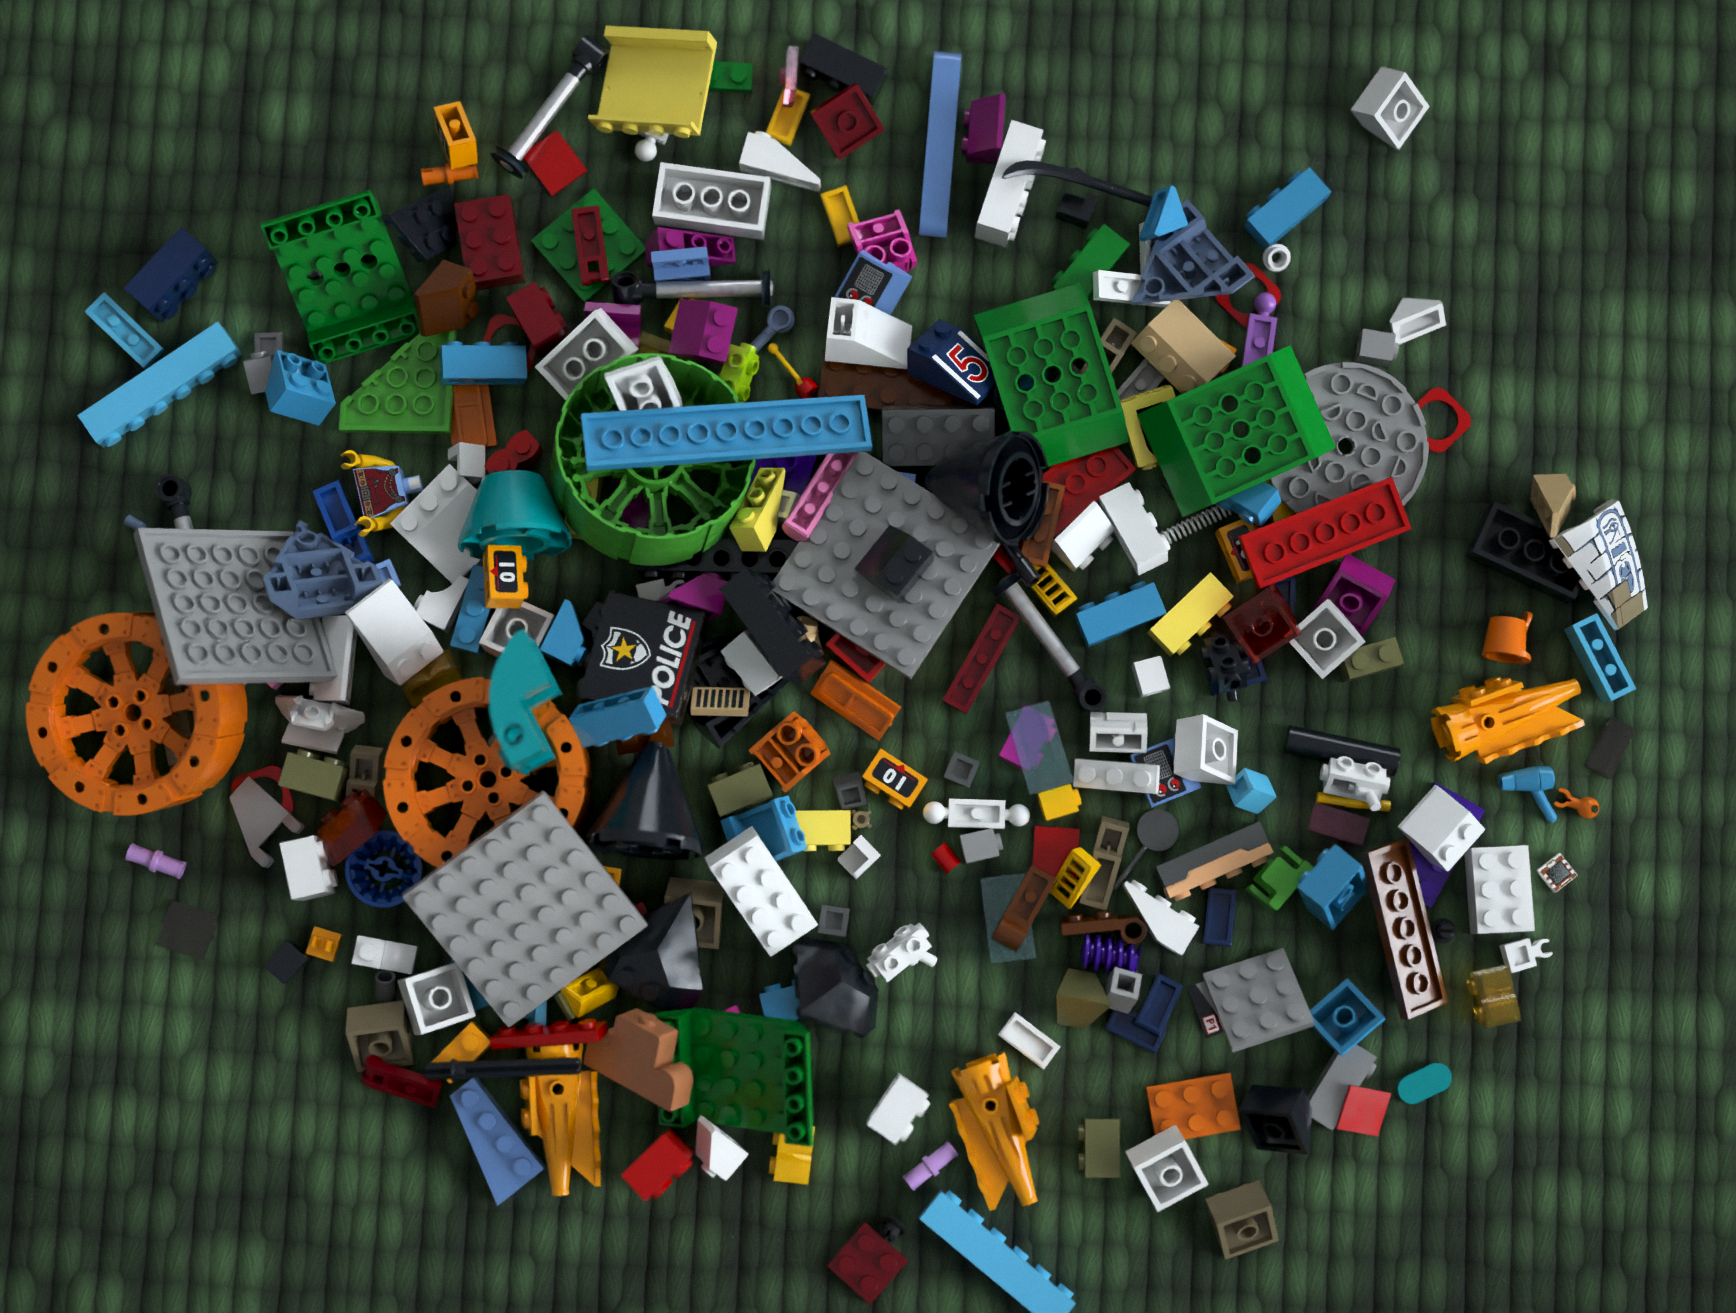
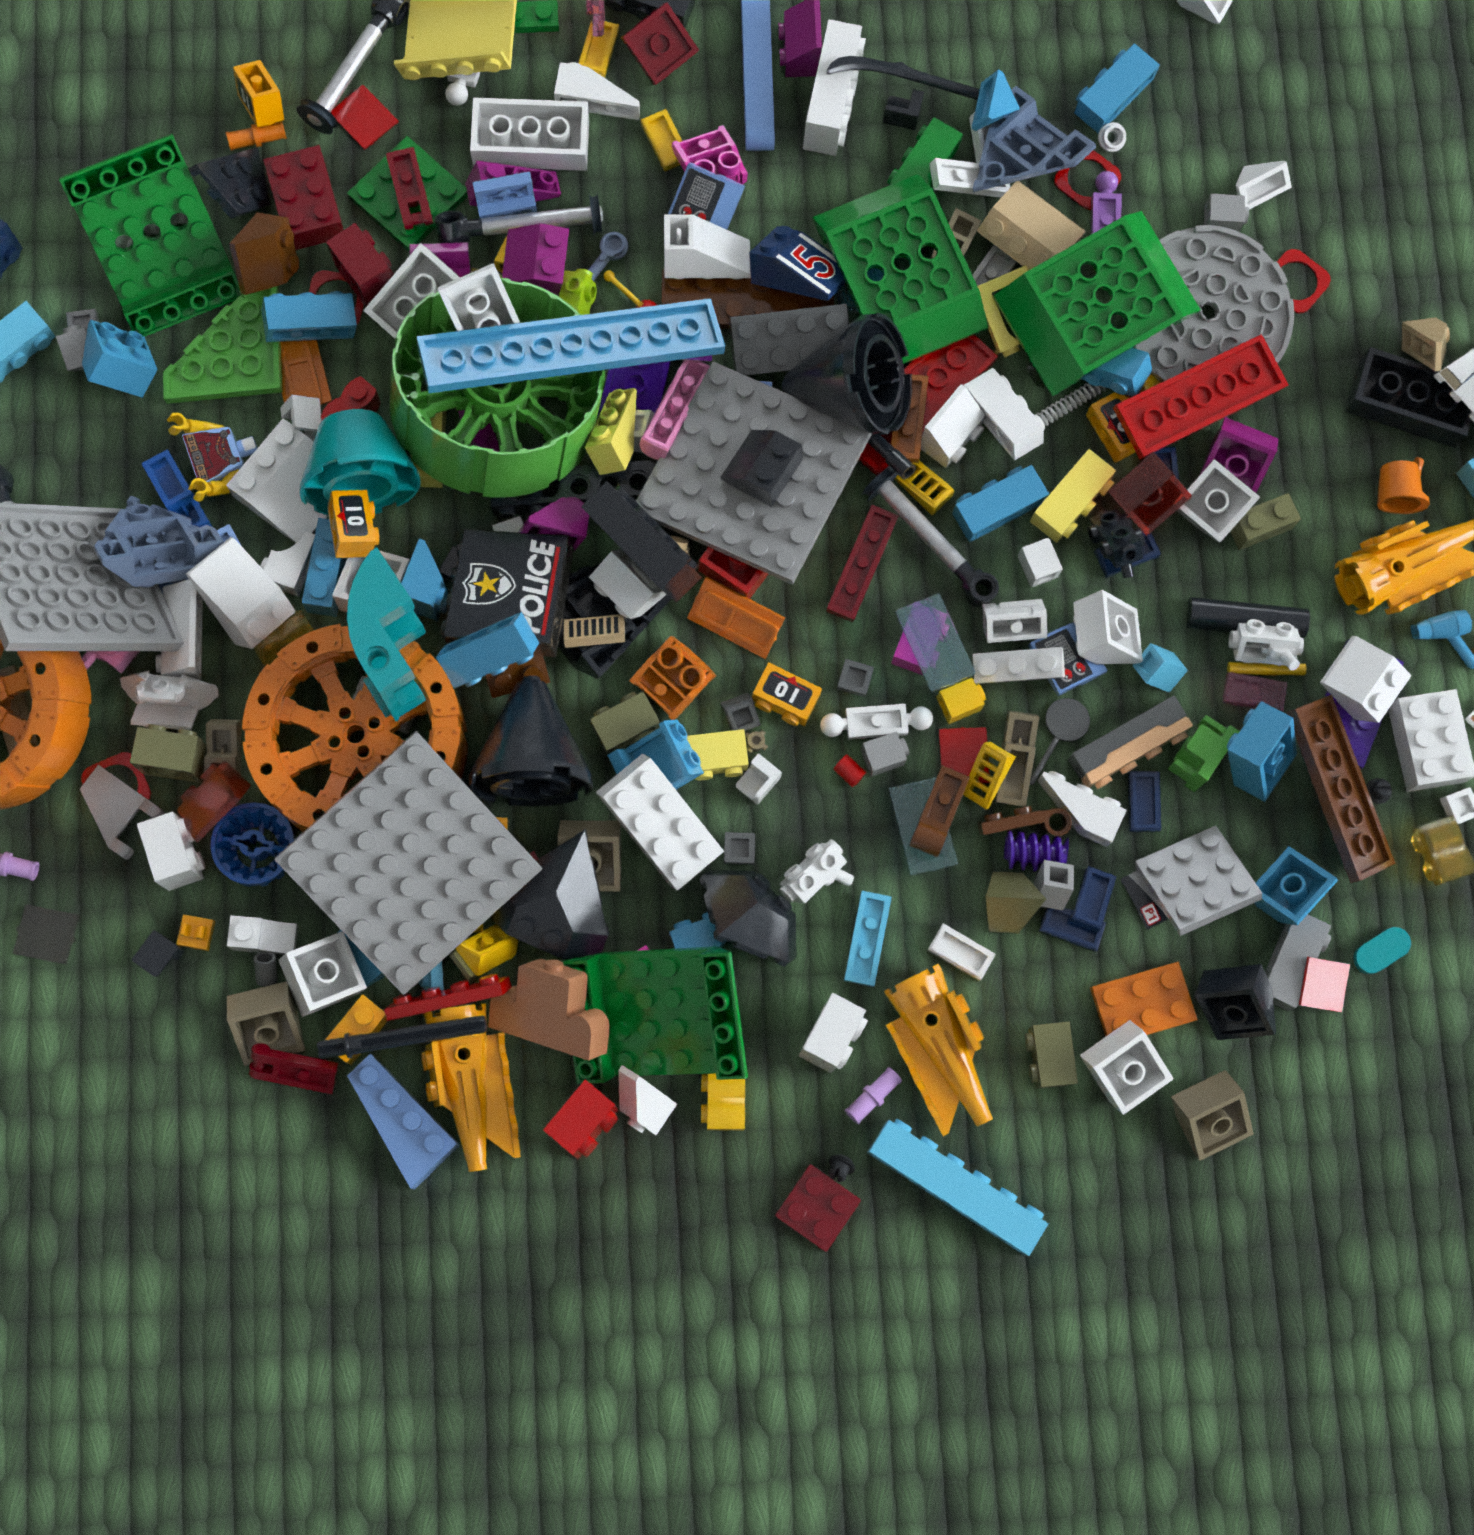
camera: 10 degrees left, 5 degrees down
none -> medium azure plate [844,891,892,987]

